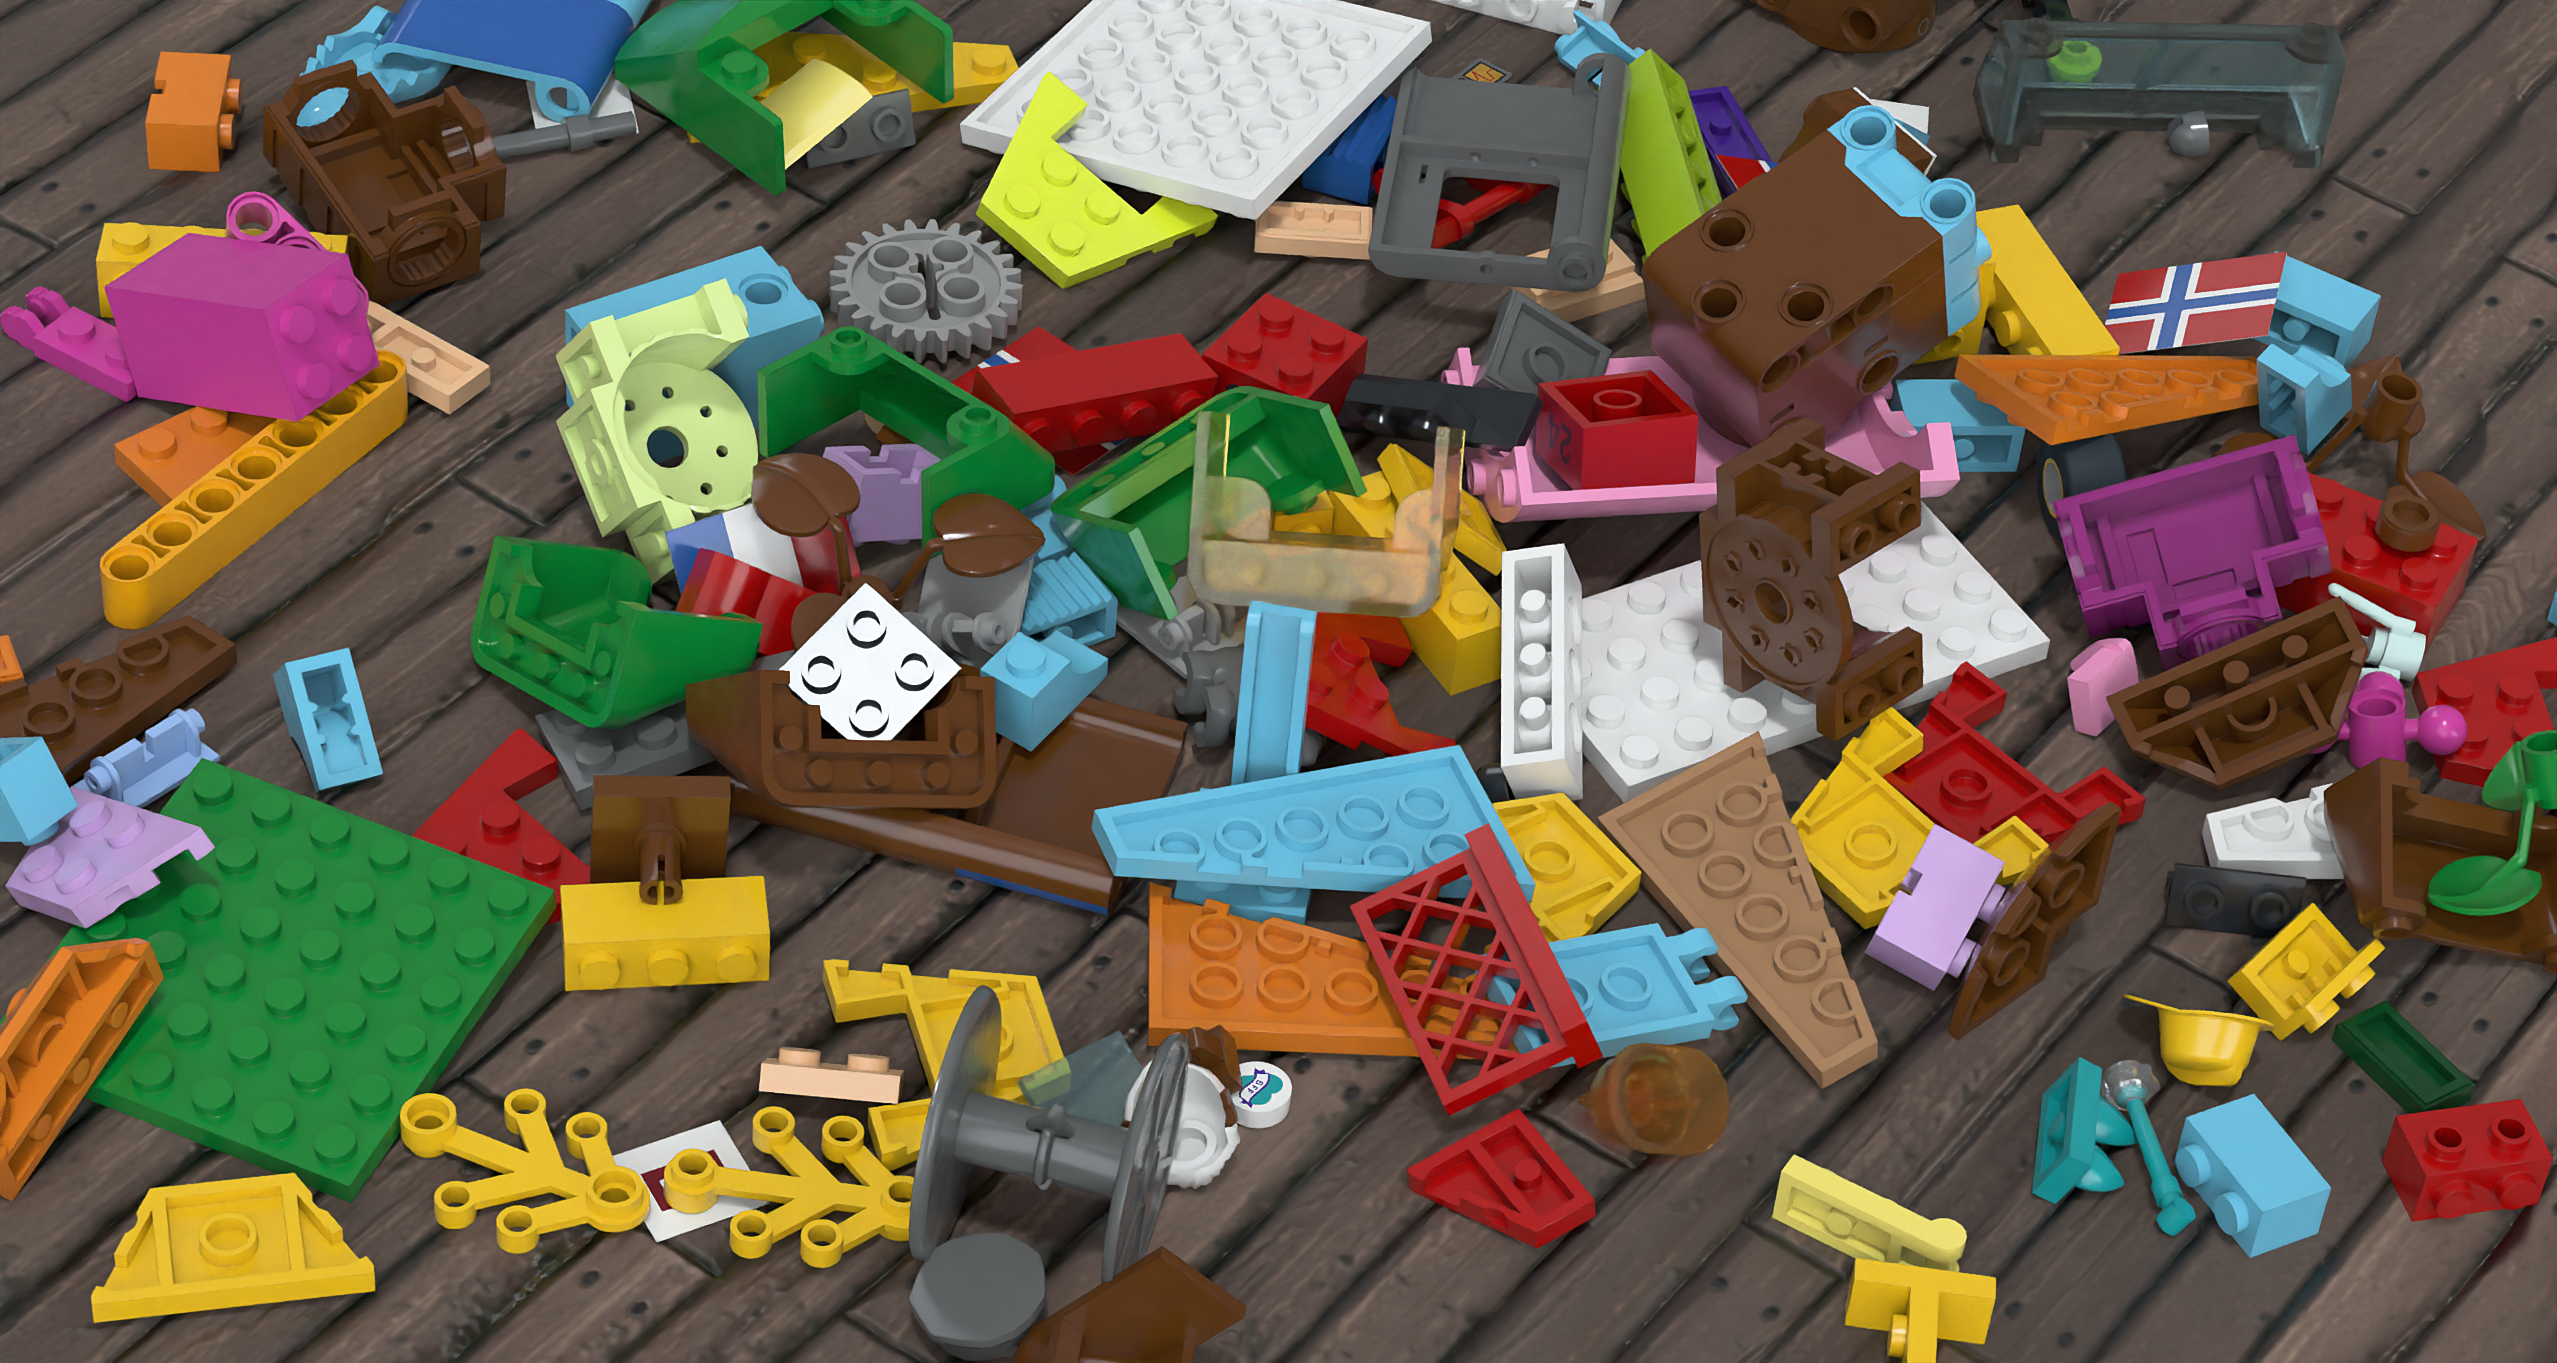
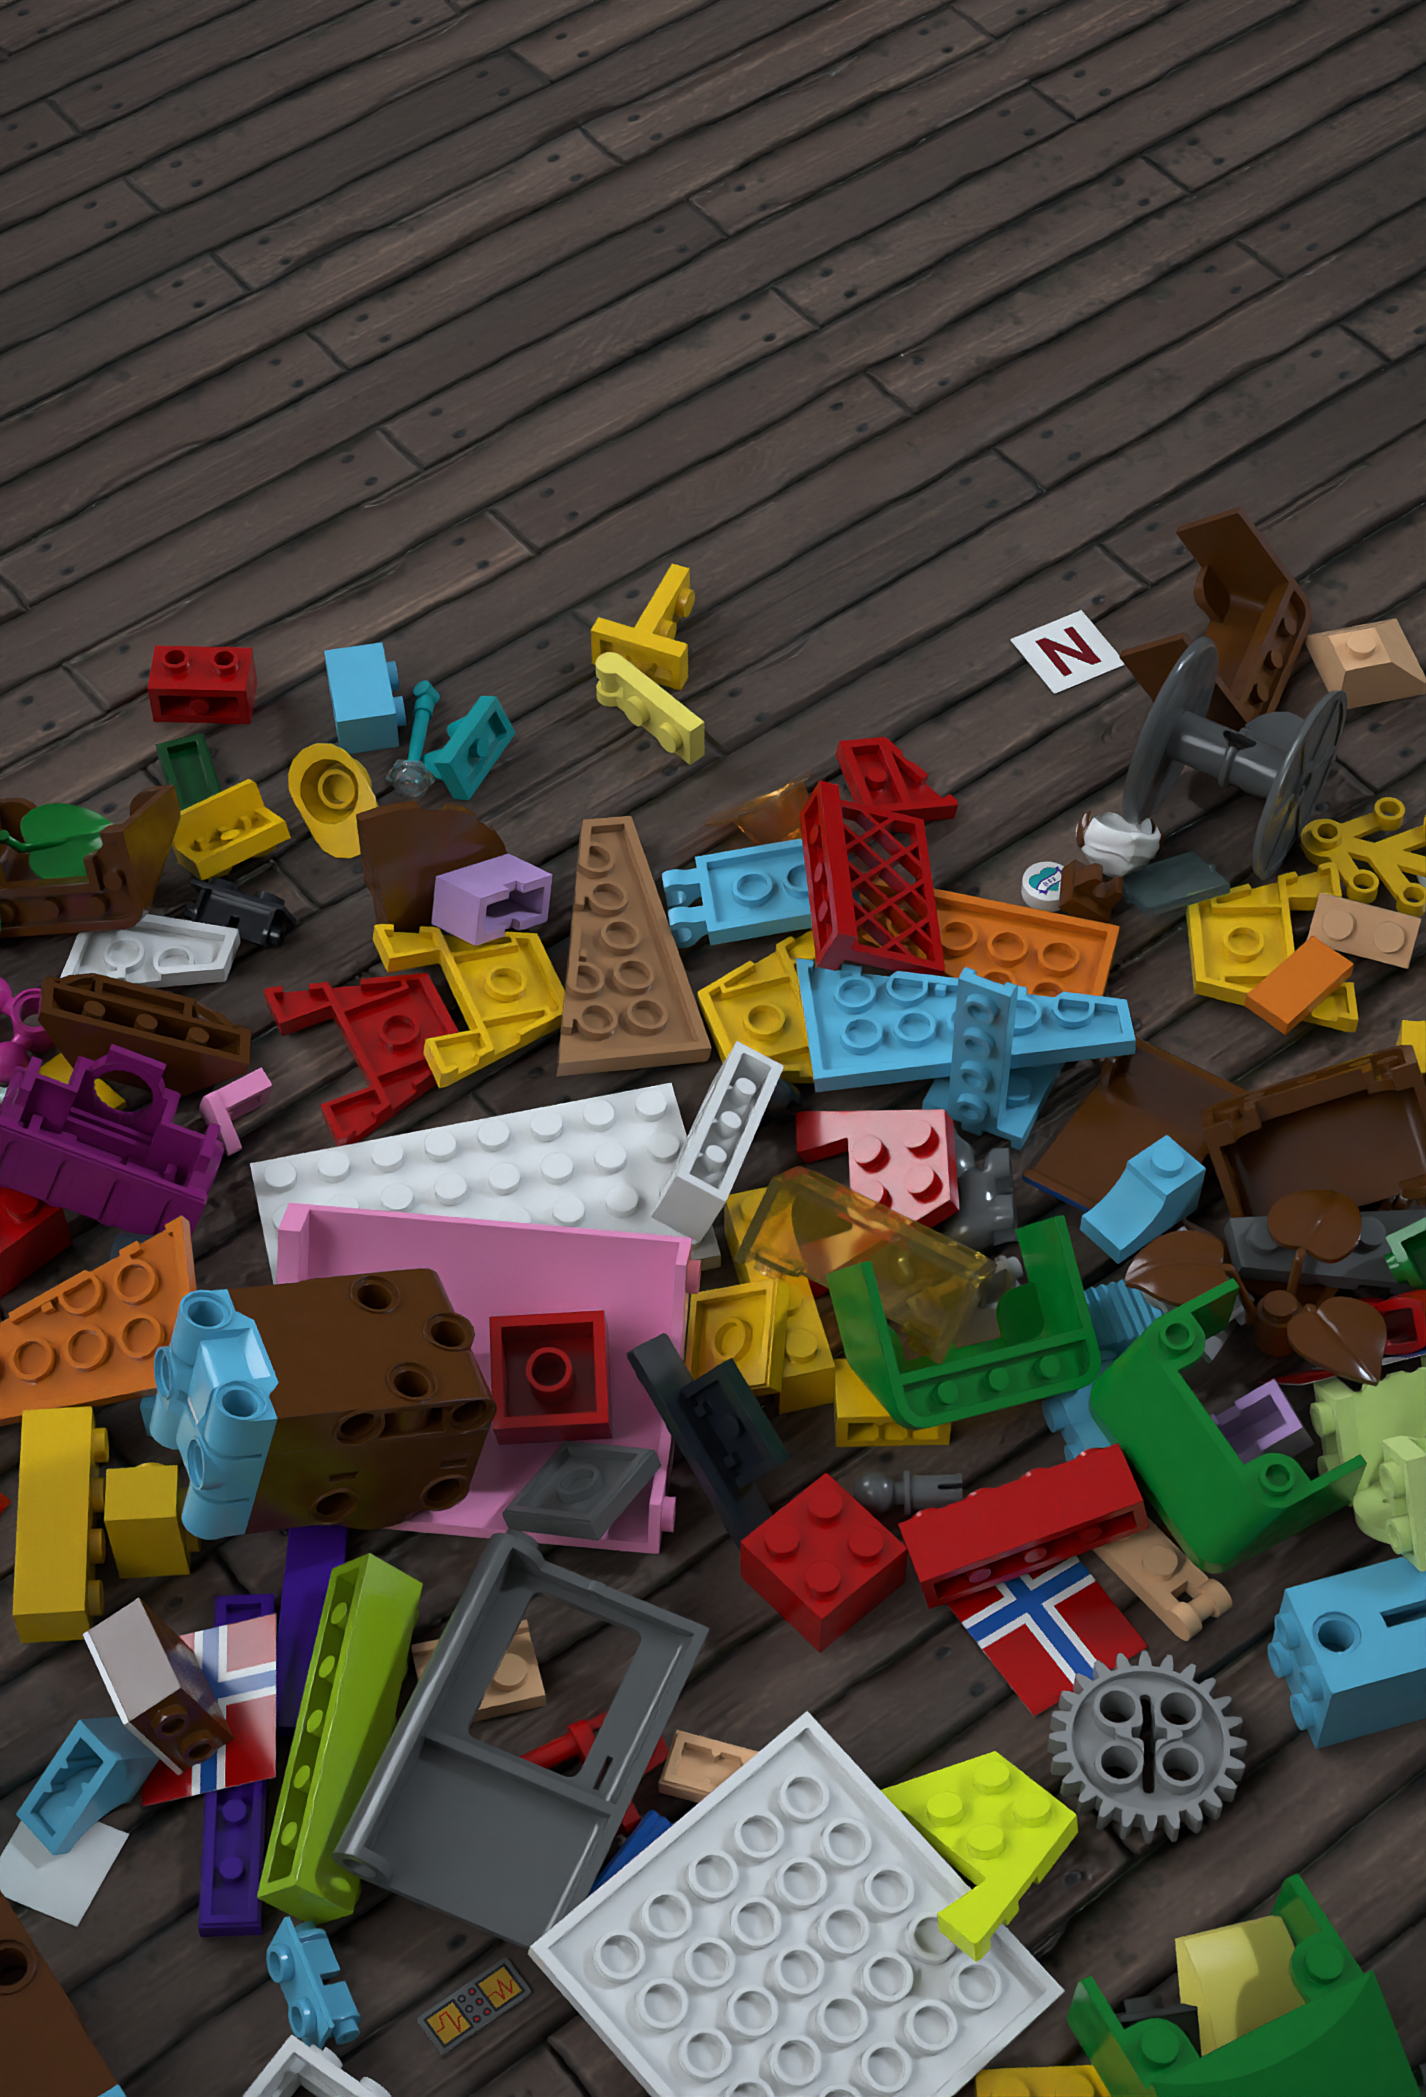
camera: 160 degrees left, 10 degrees up
hinge [779,583,961,740] -> none
reddish brown piece [1699,417,1924,741] -> none
none -> orange tile [1244,936,1354,1035]

